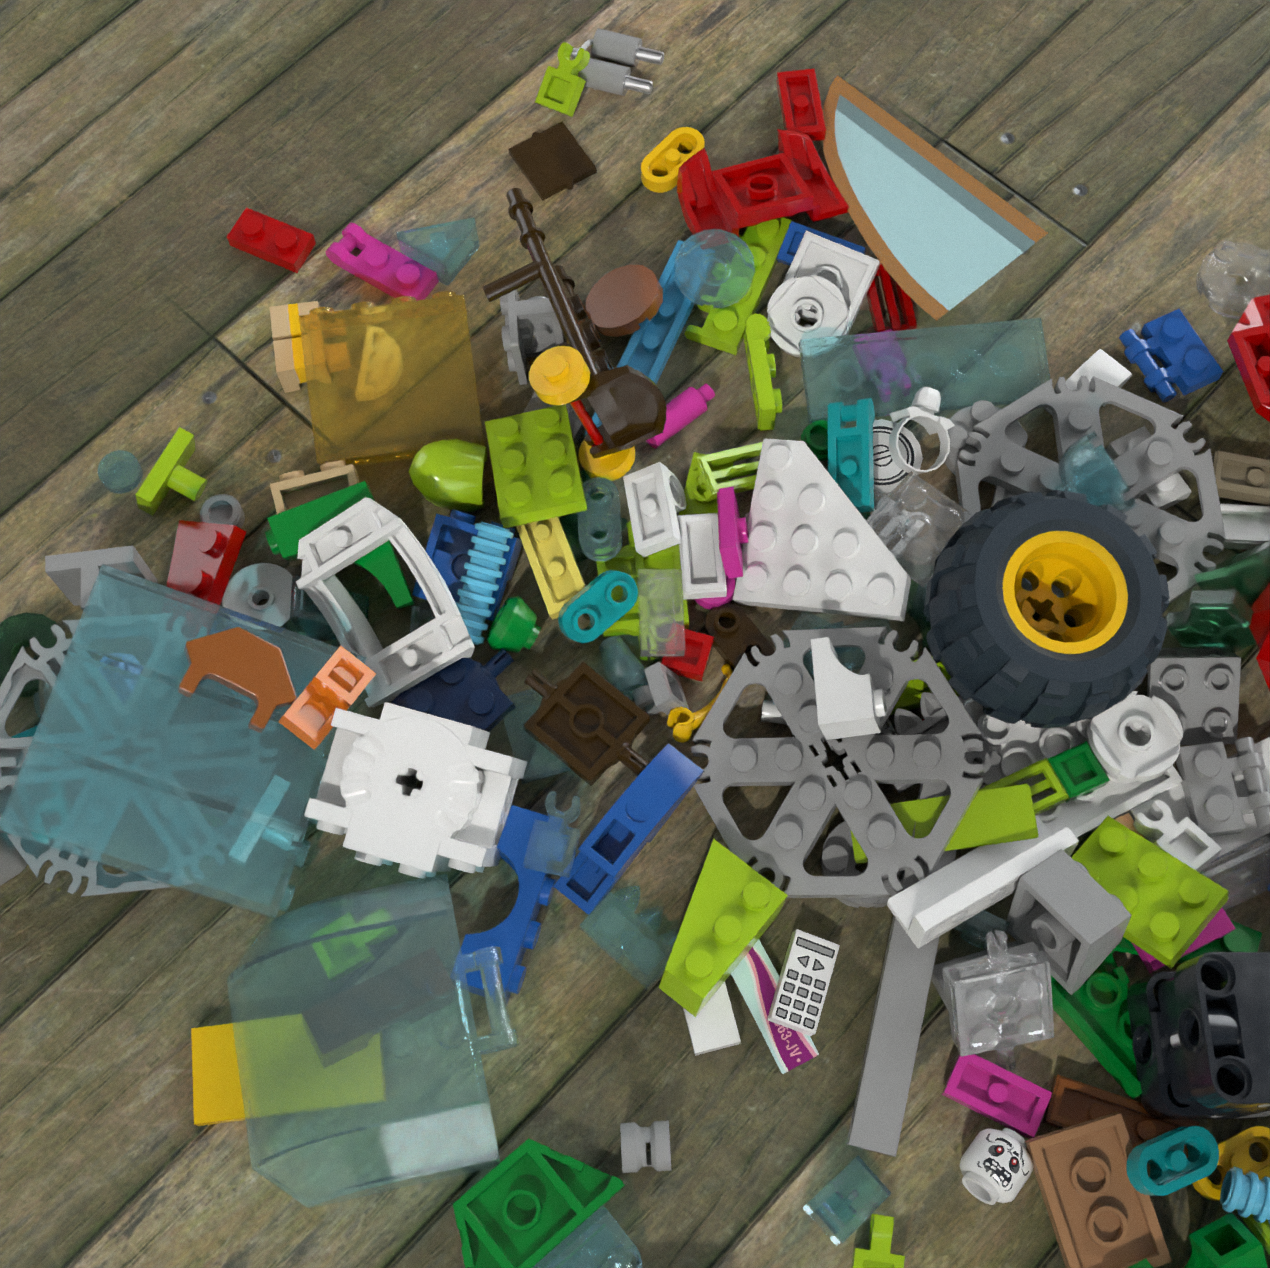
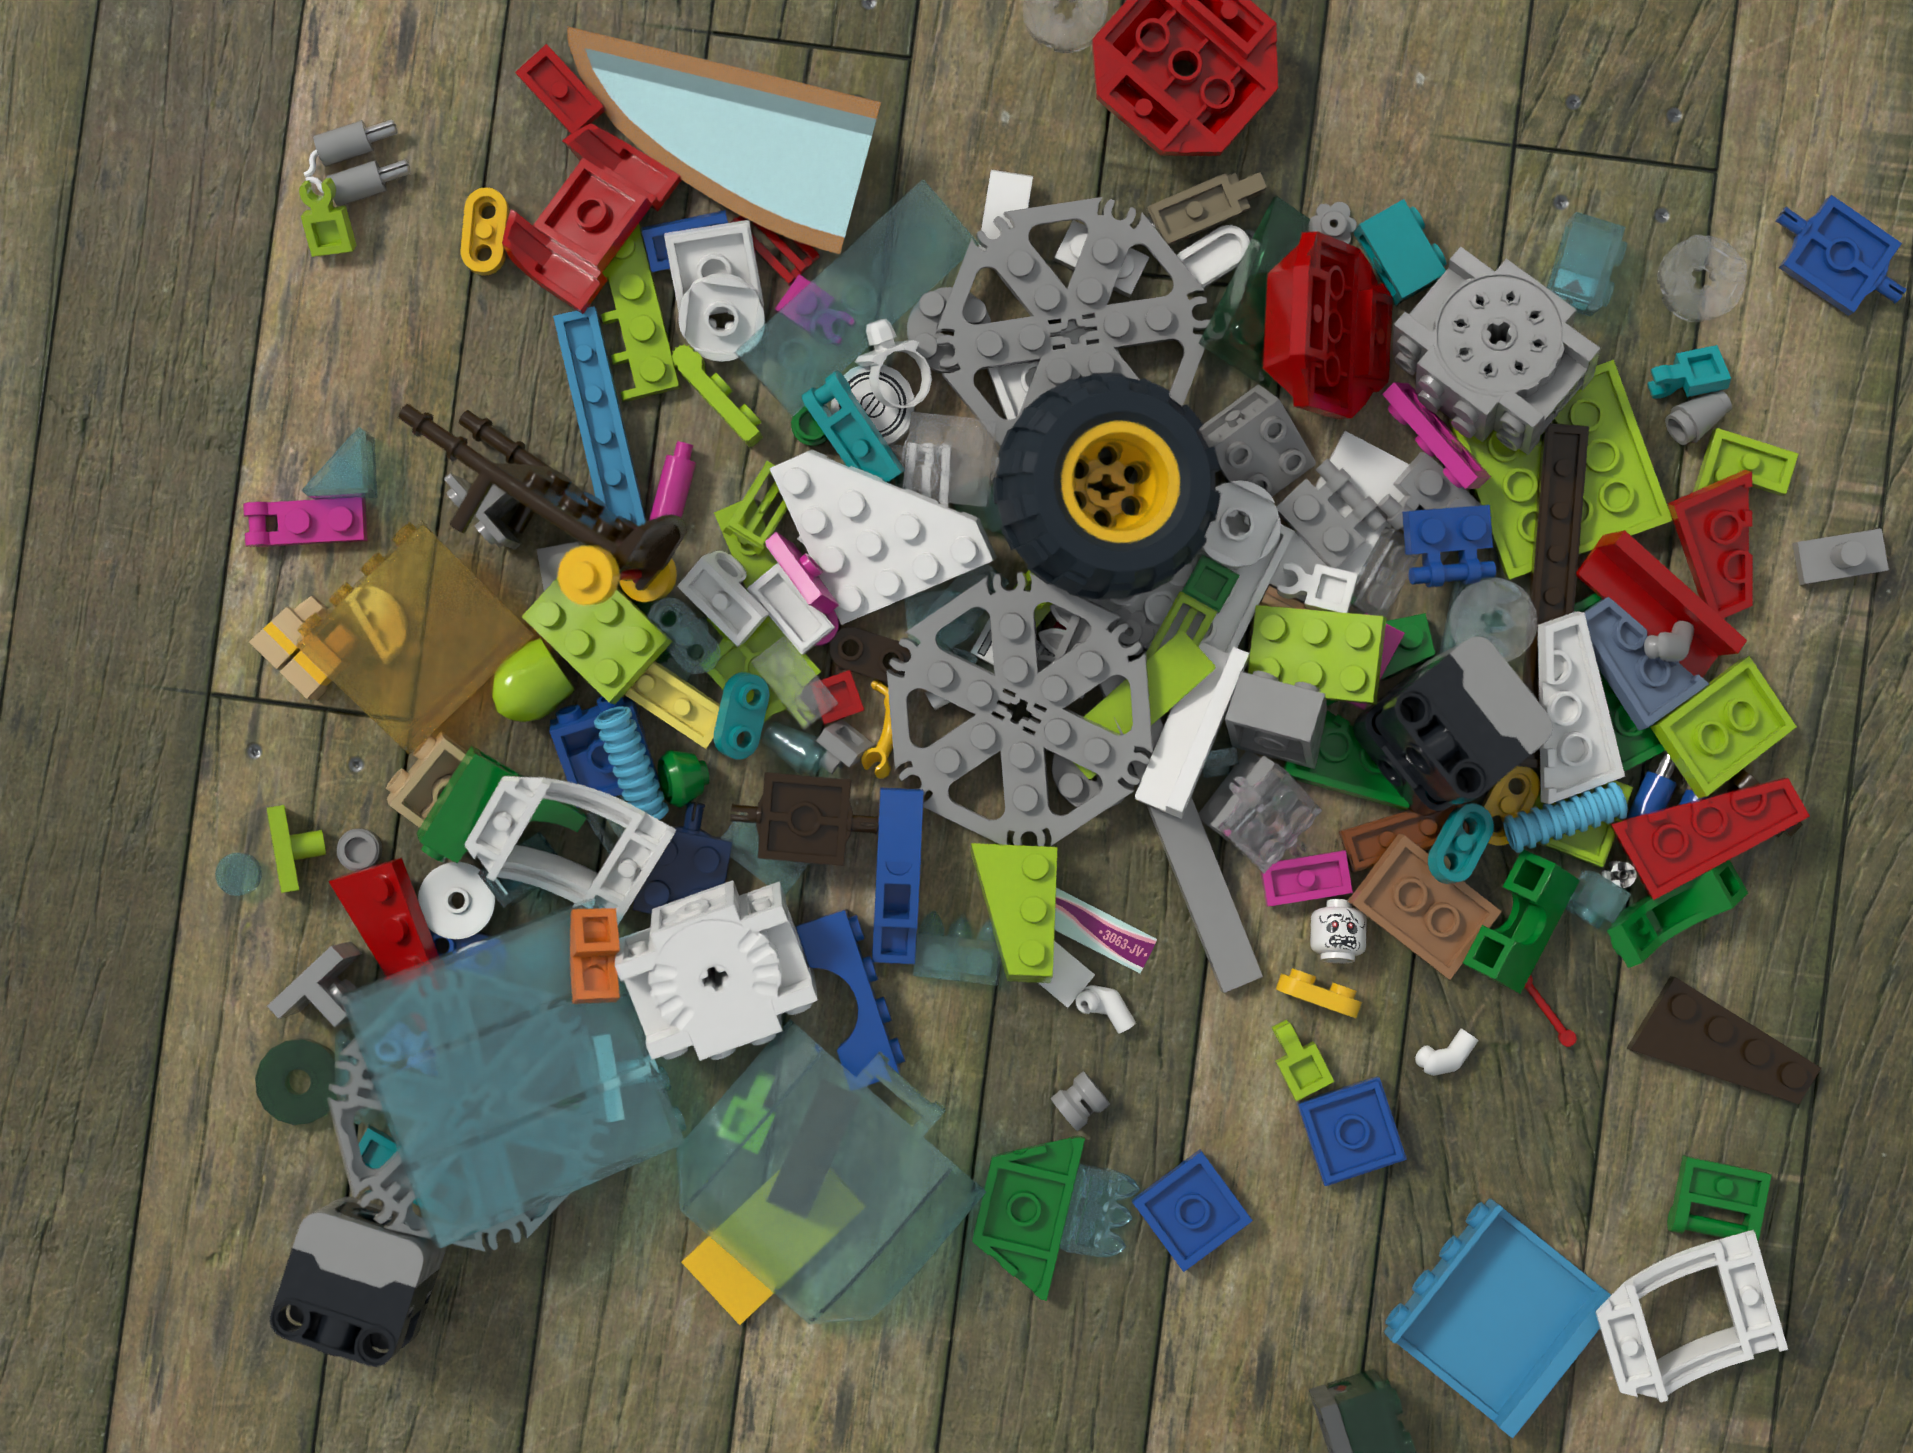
camera: 40 degrees left, 20 degrees up
dark orange piece [178,627,297,733] -> none
red plate [227,207,316,273] -> none
dark brown piece [508,121,597,201] -> none
clear light blue plate [523,791,581,878] -> none
dark orange tile [585,264,663,337] -> none
clear light blue tile [675,229,755,308] -> none
white tile [767,929,840,1036] -> none
clear light blue slope [803,1156,891,1246] -> none
white arch [811,637,887,740] -> none
clear light blue cylinder [1055,430,1138,514] -> none
blue plate [1119,309,1223,403] -> none
clear green tile [1166,589,1253,647] -> none
none -> white arm [1076,985,1136,1034]
none -> yellow plate [1275,968,1362,1018]

